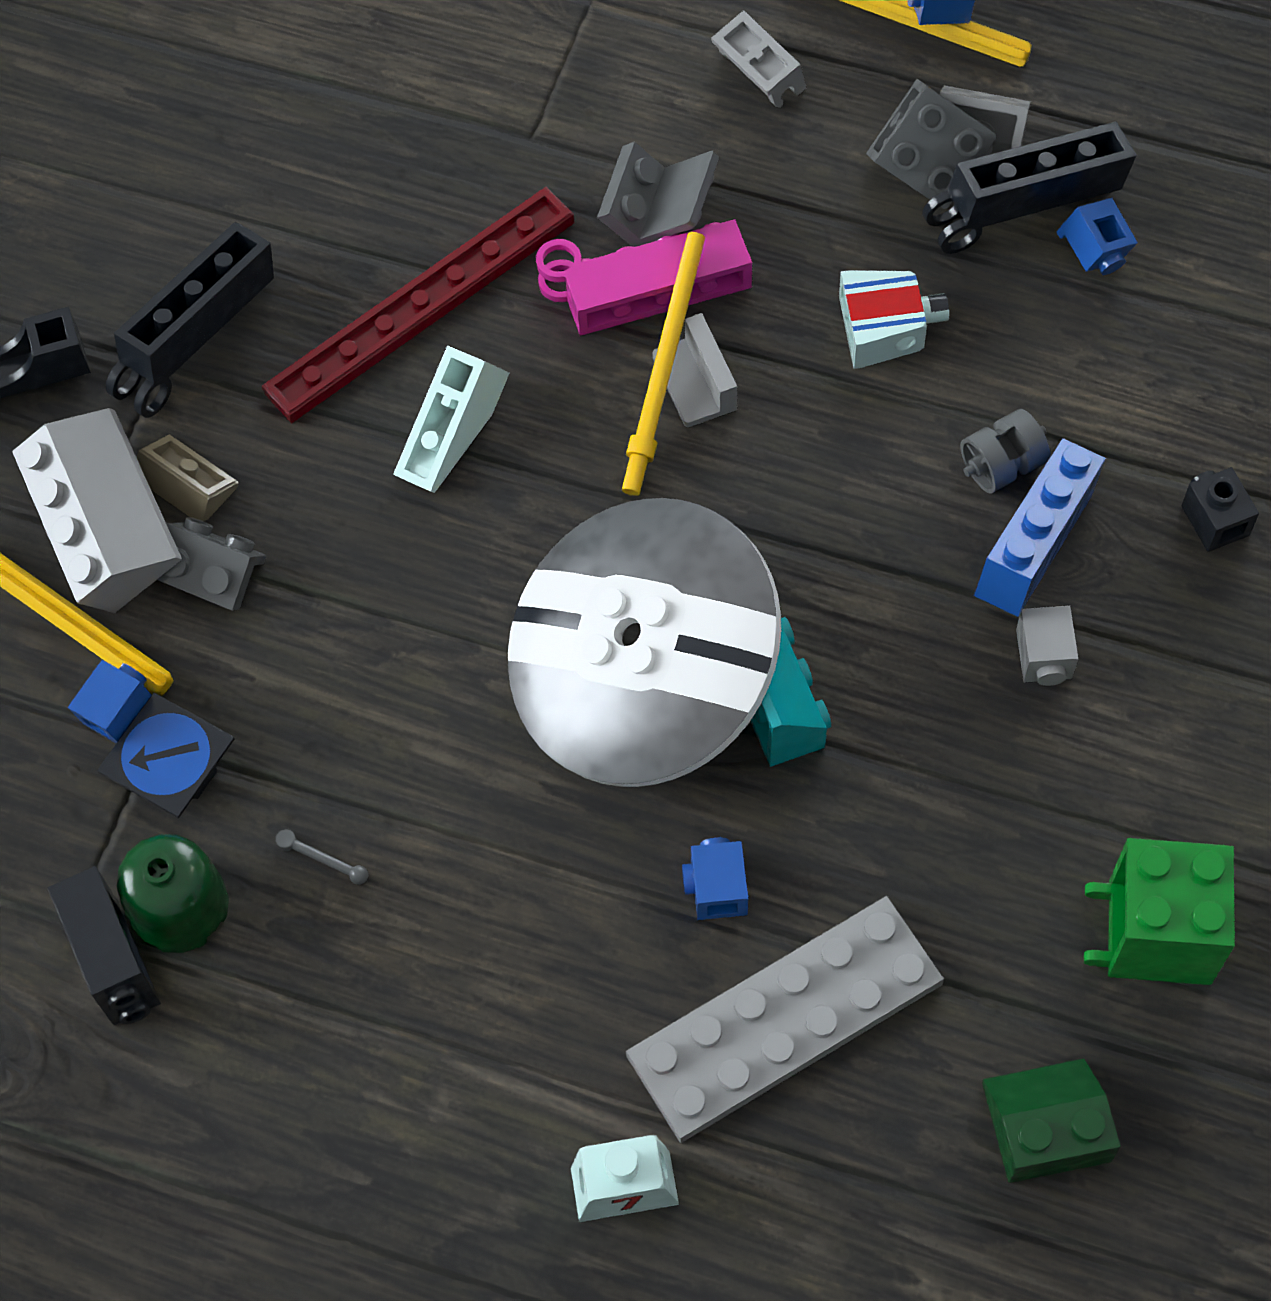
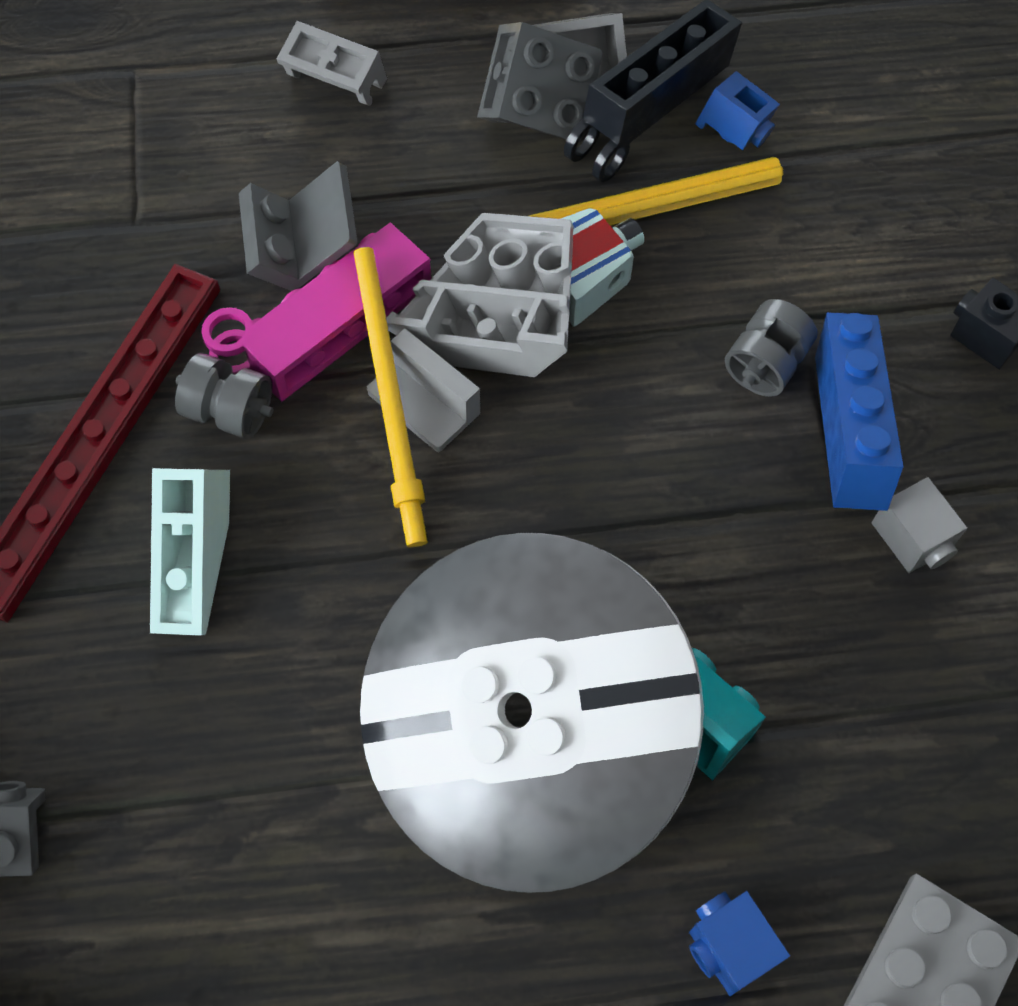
camera: 30 degrees left, 0 degrees up
none -> dark grey wheel [175,352,274,439]
none -> light grey wedge [386,213,574,377]
none -> yellow axle [529,157,783,225]

